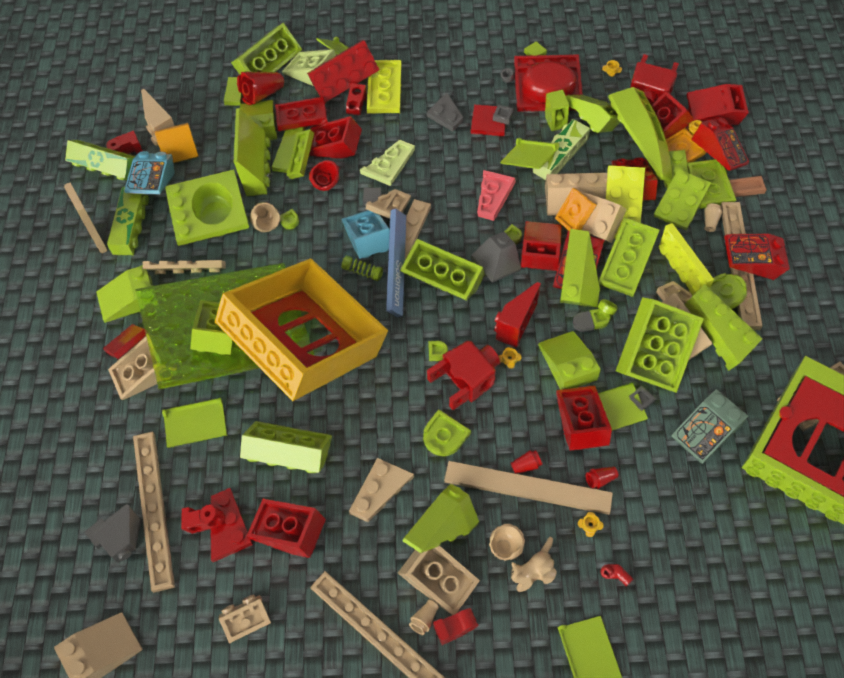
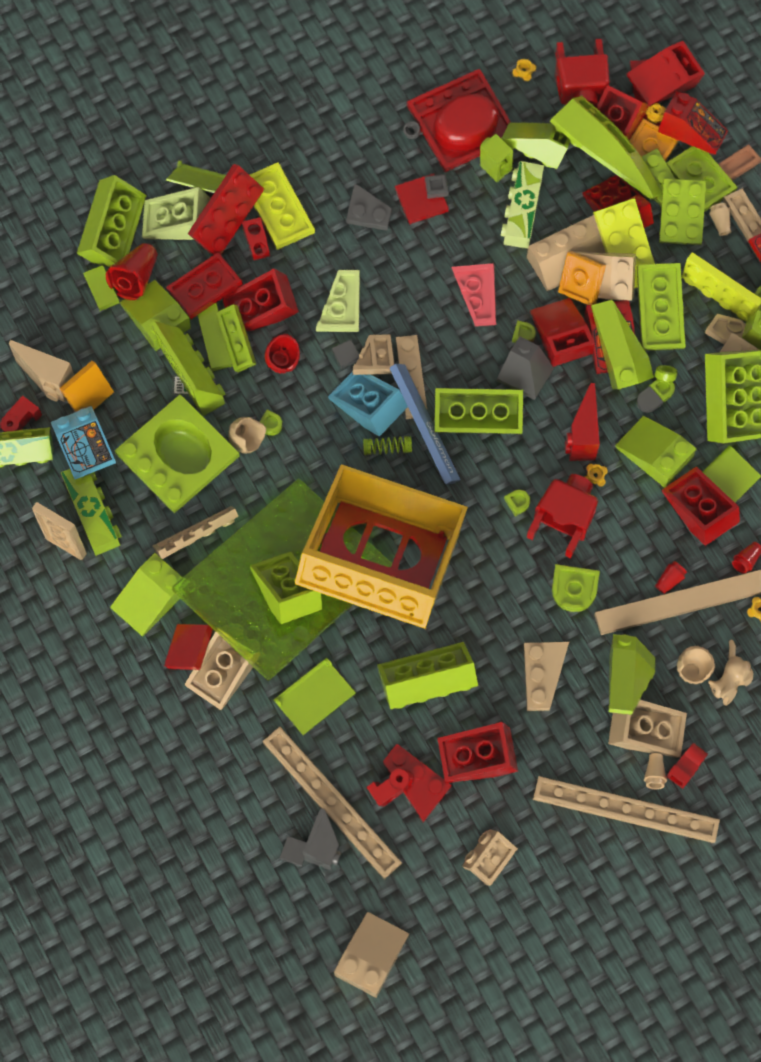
camera: 30 degrees left, 10 degrees up
lime piece [500,138,559,169] -> none
lime tile [524,41,547,56] -> none
dark grey tile [629,385,656,411] -> none

